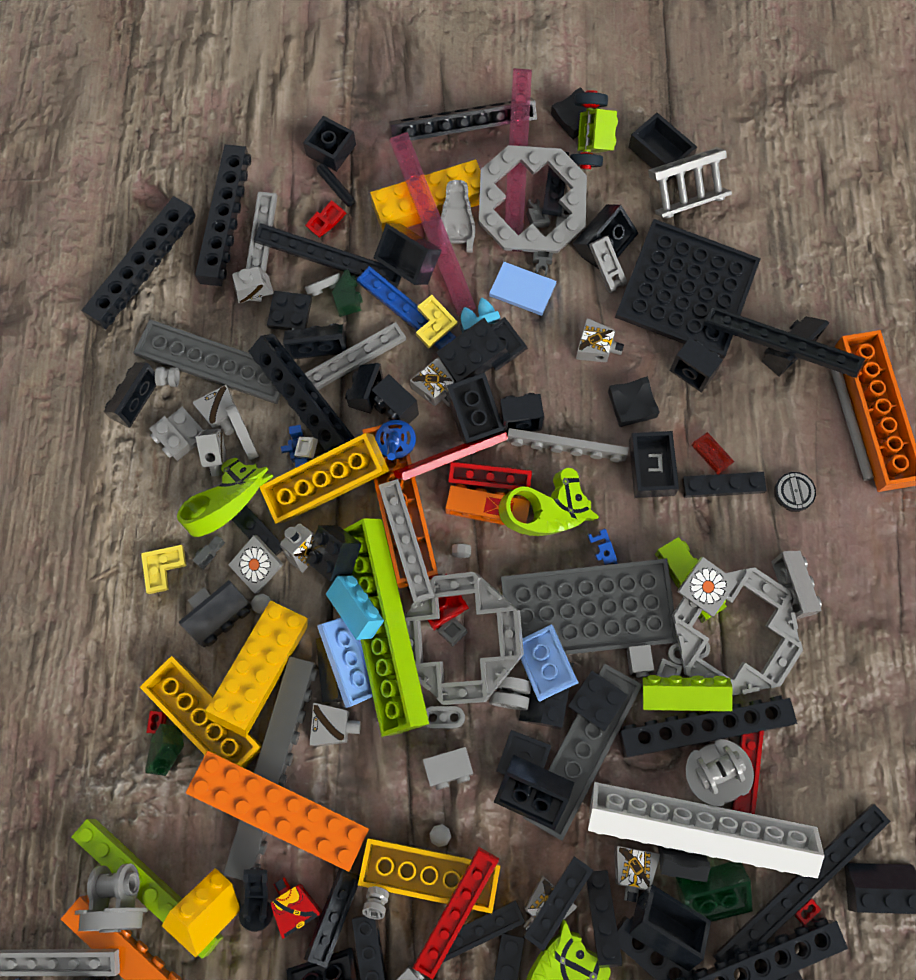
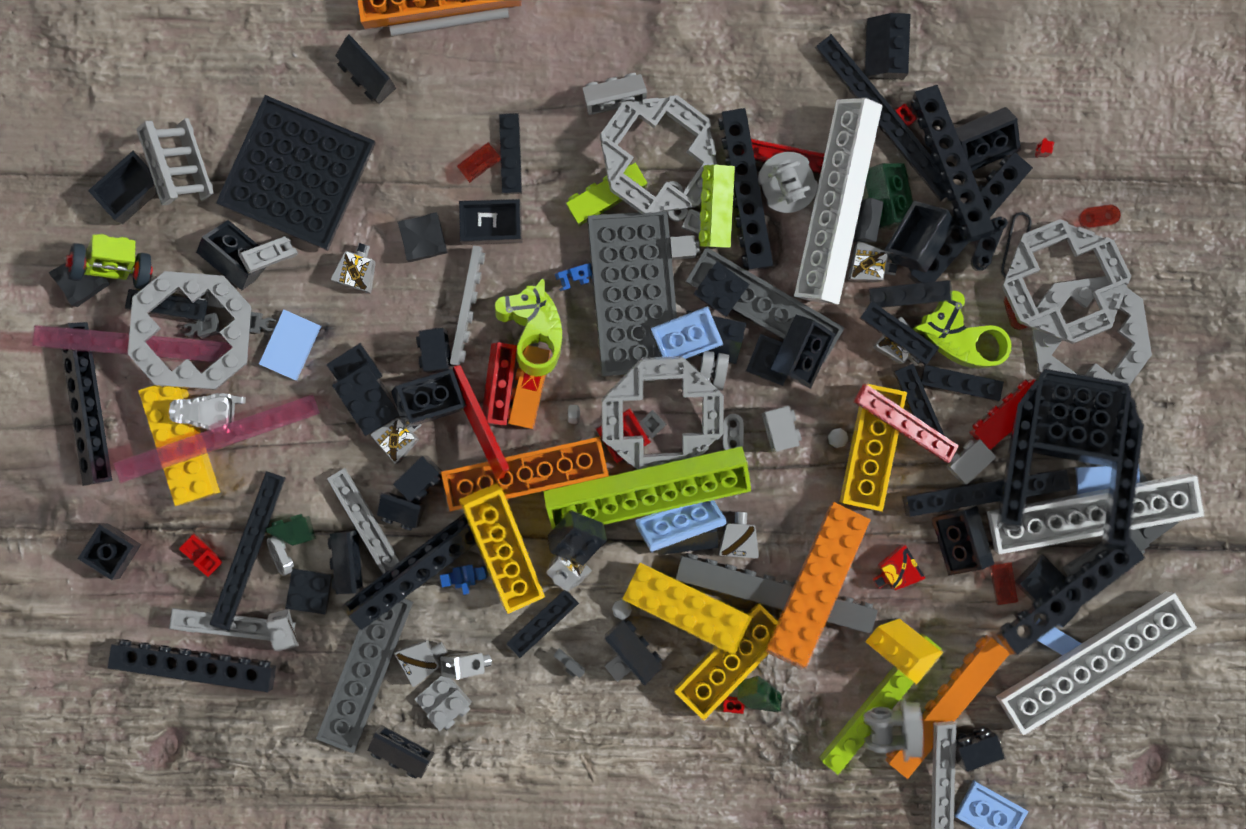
camera: 90 degrees left, 15 degrees up
black brick [81,196,196,330] -> none
light yellow plate [141,545,187,594] -> none
light grey wheel [155,367,180,387] -> none
lime animal [177,458,273,537] -> none
light grey beam [225,404,259,460] -> none
tile [228,535,283,594] -> none
black piece [239,867,273,932] -> none
white tile [294,437,318,459] -> none
black plate [304,868,360,968] -> none
black axle [316,163,355,207] -> none
medium azure brick [326,576,384,640] -> none
blue tile [357,266,456,349] -> none
light grey wheel [362,886,389,920] -> none
black piece [374,223,442,285] -> none
blue dish [375,420,416,461] -> none
light grey plate [379,479,435,604] -> none
light yellow plate [416,295,458,349] -> none
medium azure tile [460,298,500,333] -> none
black brick [670,338,723,393] -> none
tile [677,557,737,617] -> none
black tile [704,307,866,378] -> none
tile [774,472,816,512] -> none

